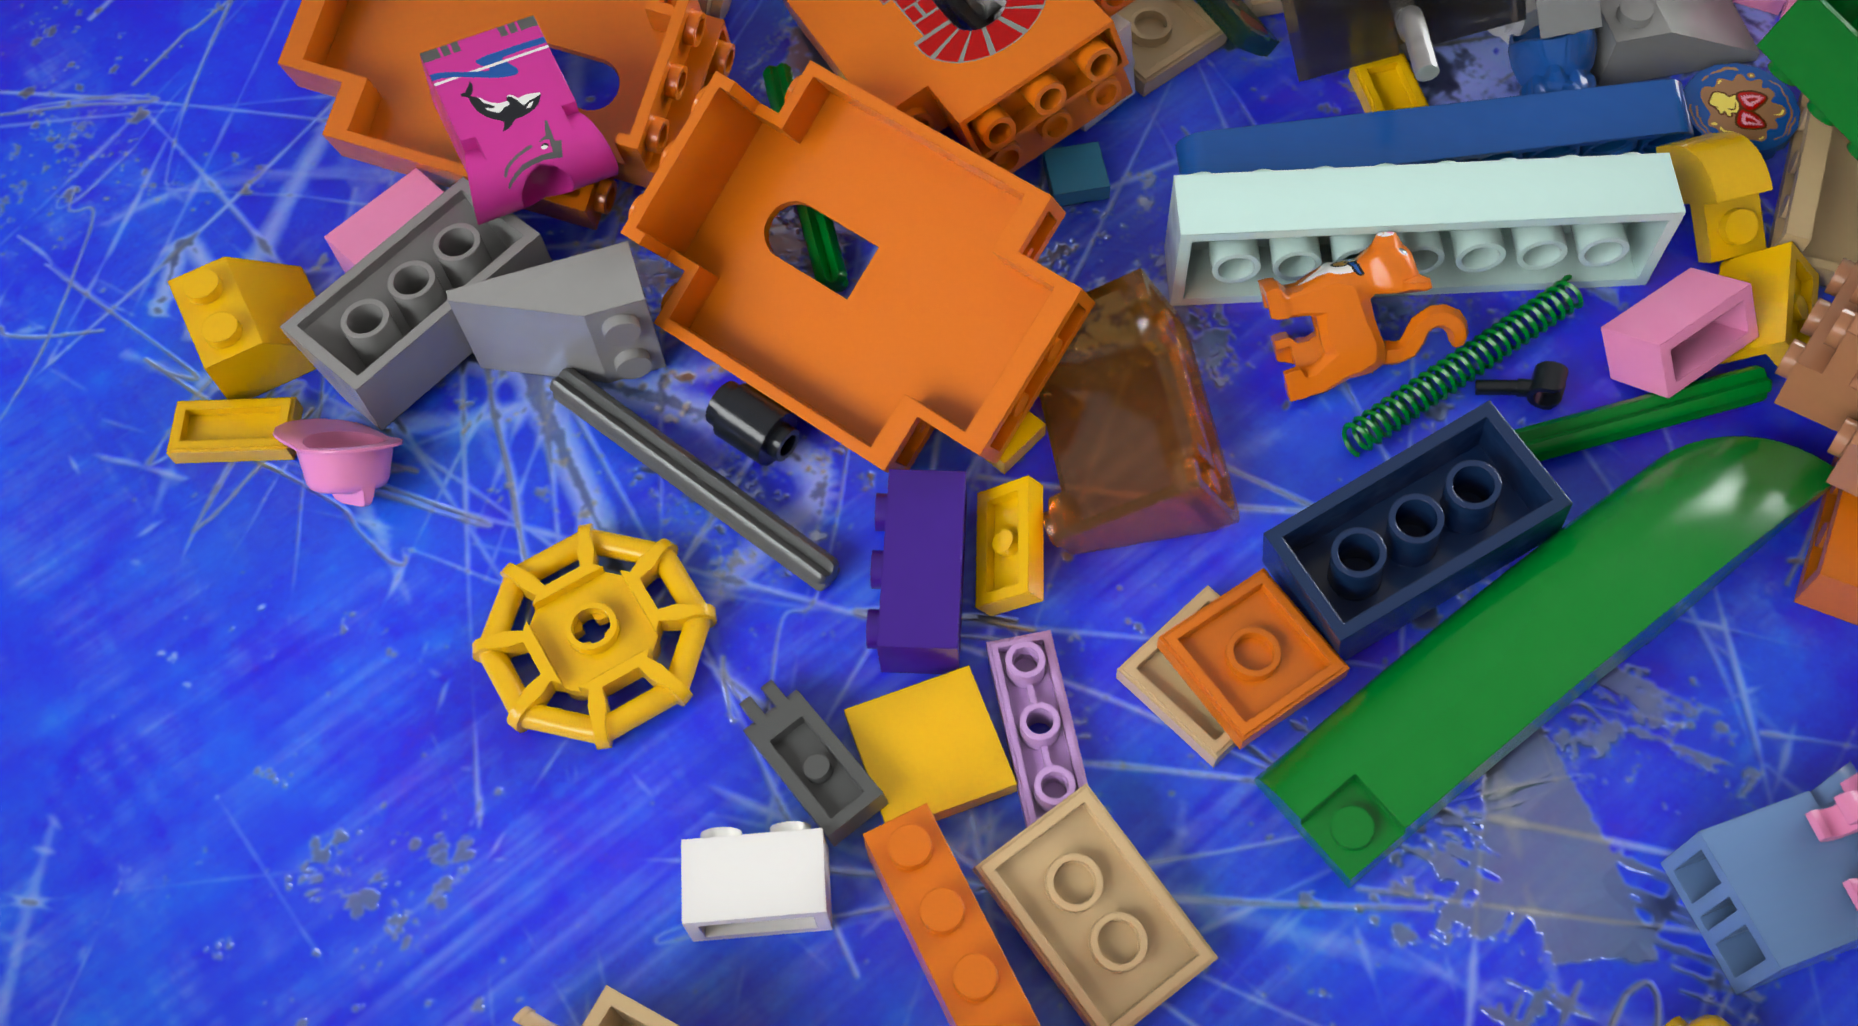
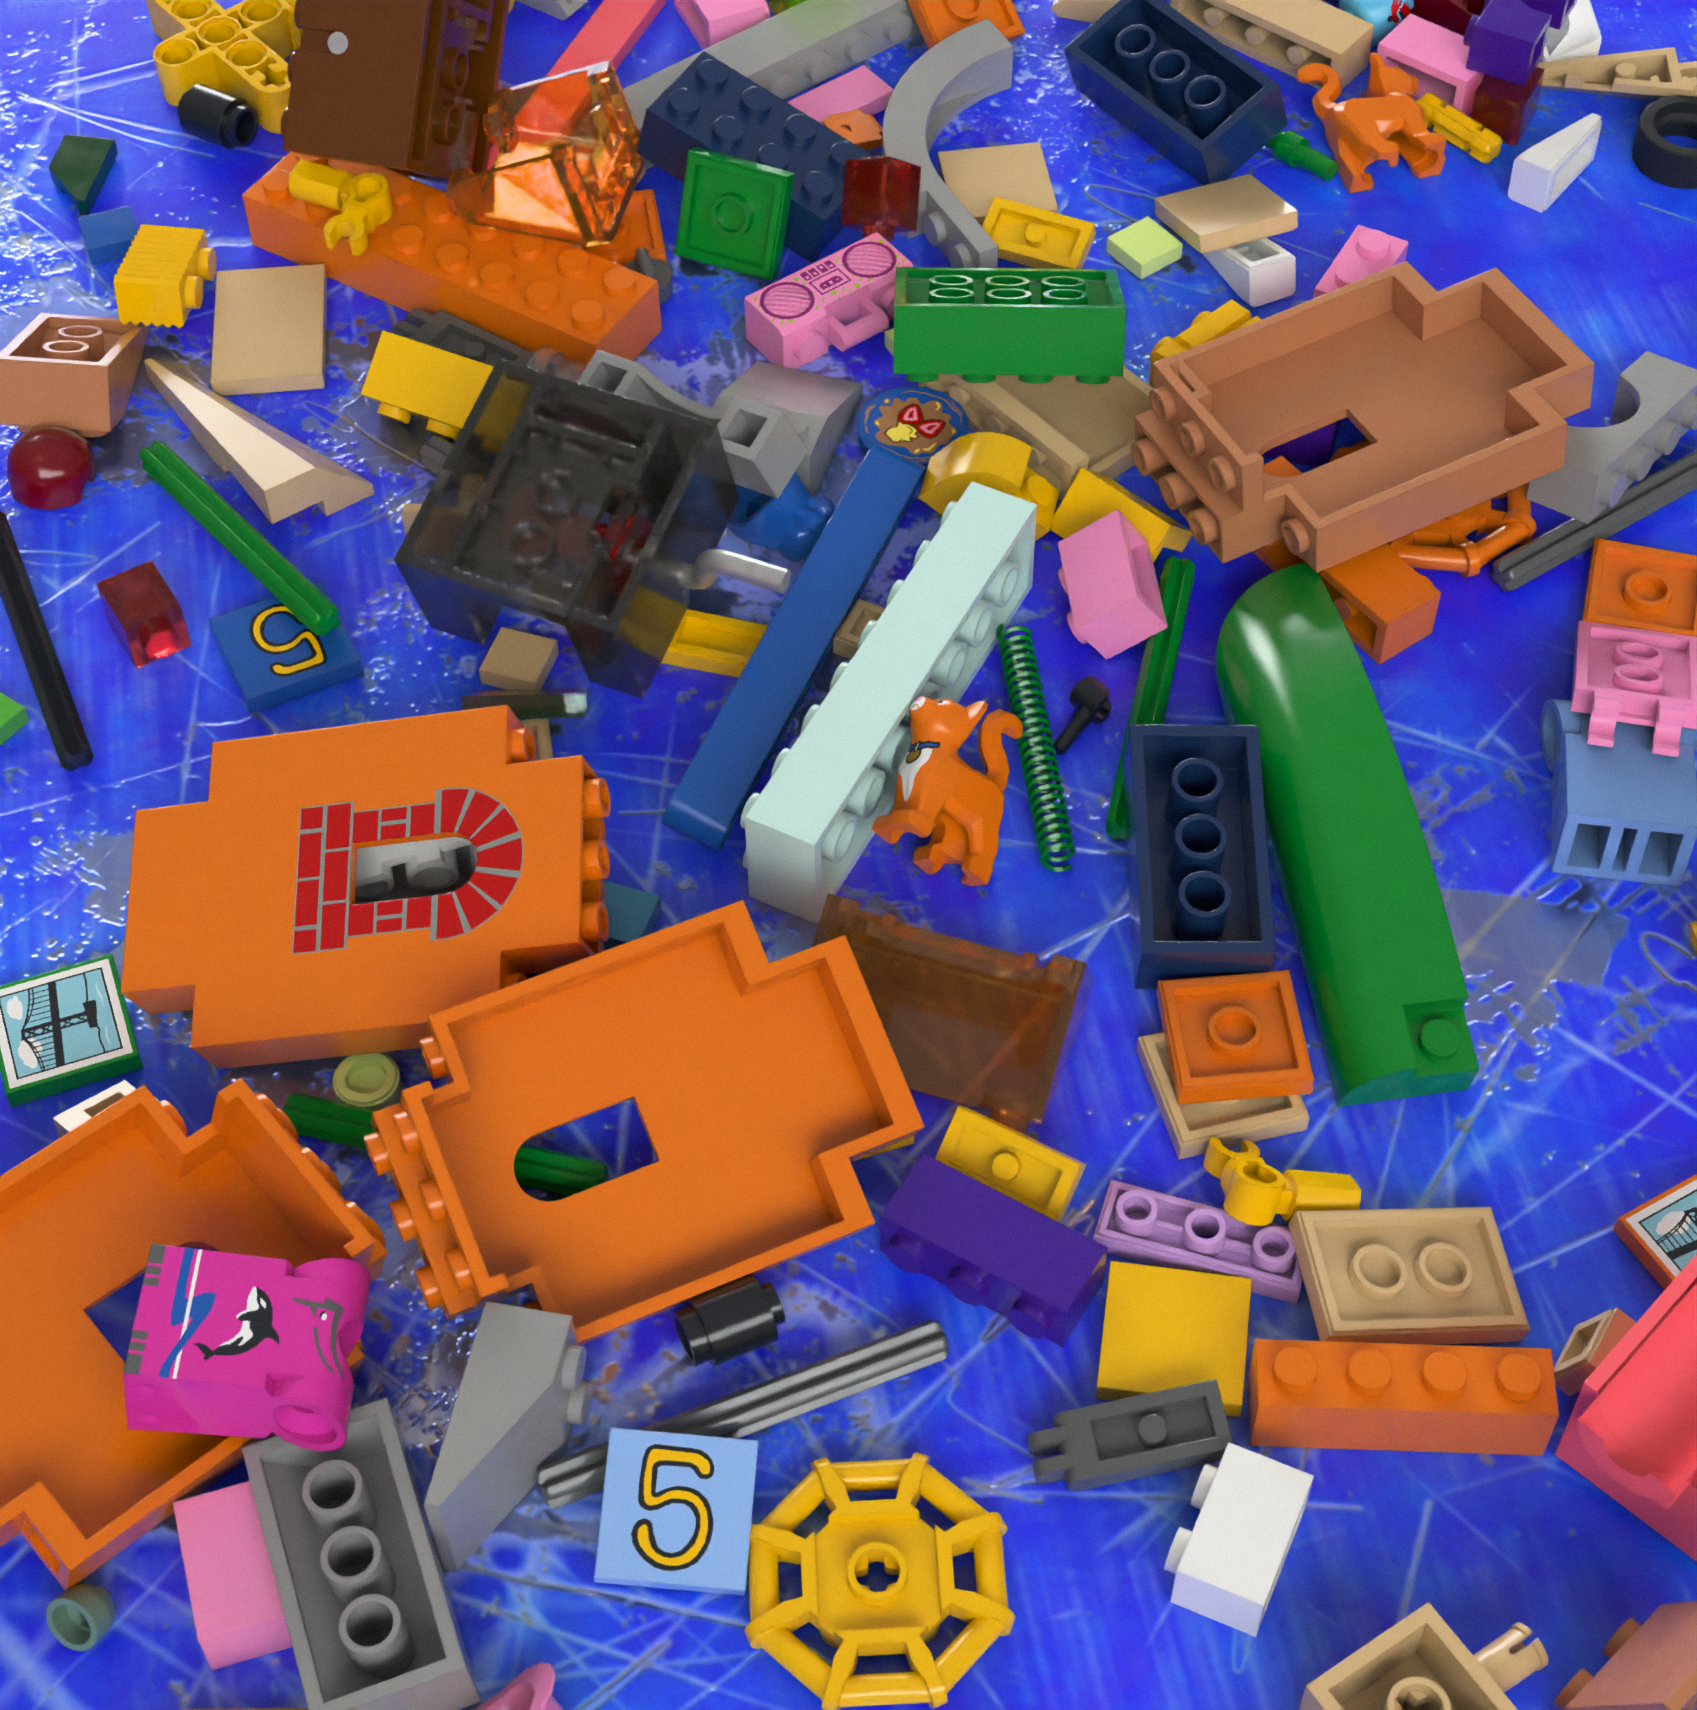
camera: 65 degrees left, 10 degrees down
none -> sand green hinge [46,1582,116,1651]
none -> light blue tile [594,1427,758,1596]
none -> yellow bar [1203,1137,1361,1226]

